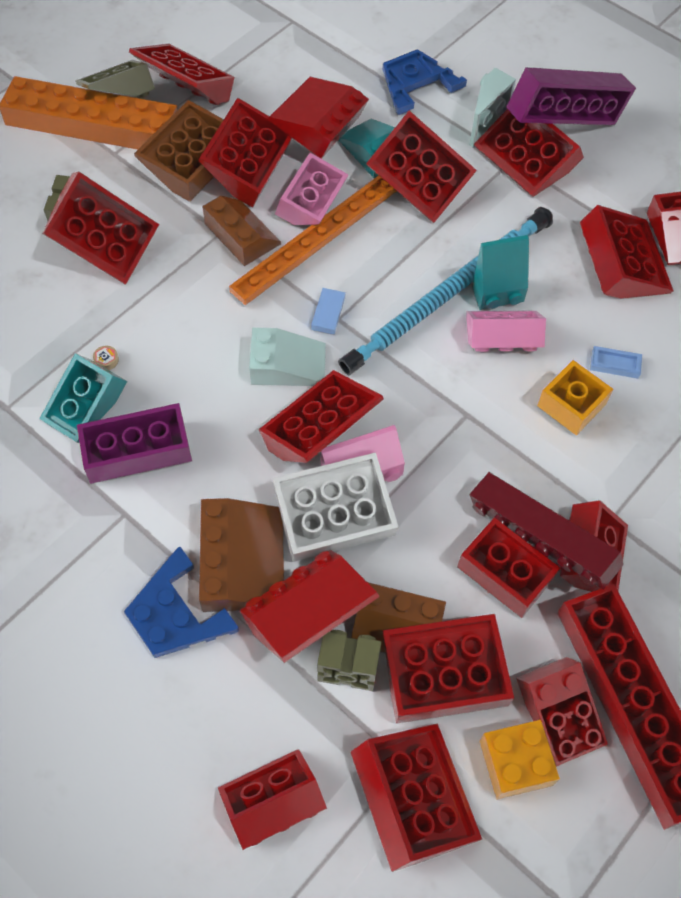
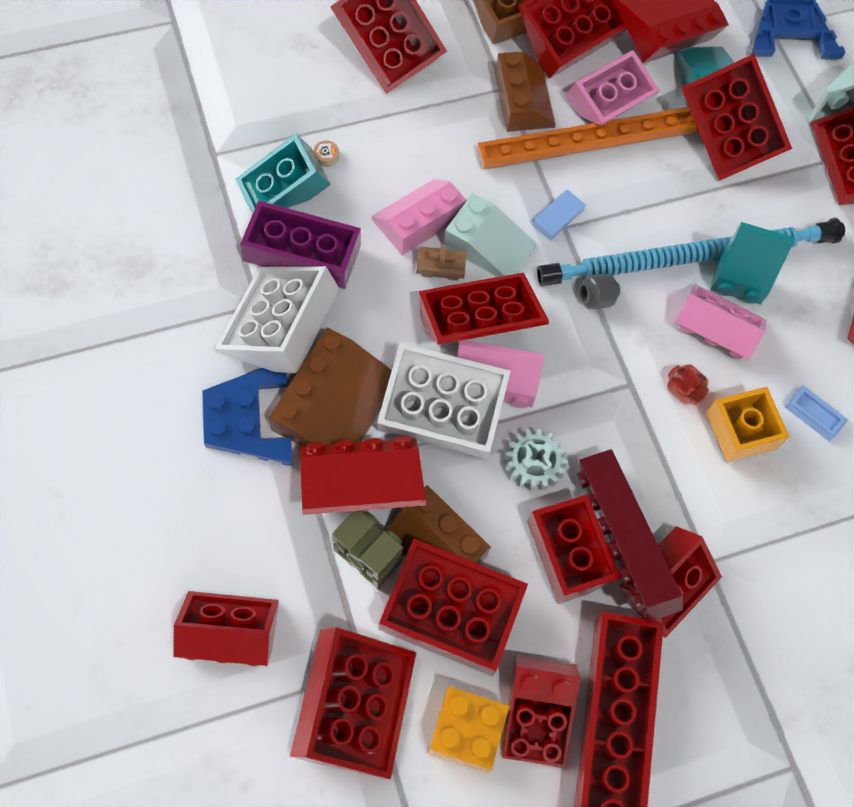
camera: 25 degrees right, 5 degrees up
none -> white slope [214,266,339,373]
none -> bright pink slope [372,179,467,256]
none -> medium nougat hips [416,244,467,281]
none -> light aqua gear [504,429,568,491]
none -> dark grey head [578,273,620,309]
none -> clear red head [667,364,709,405]

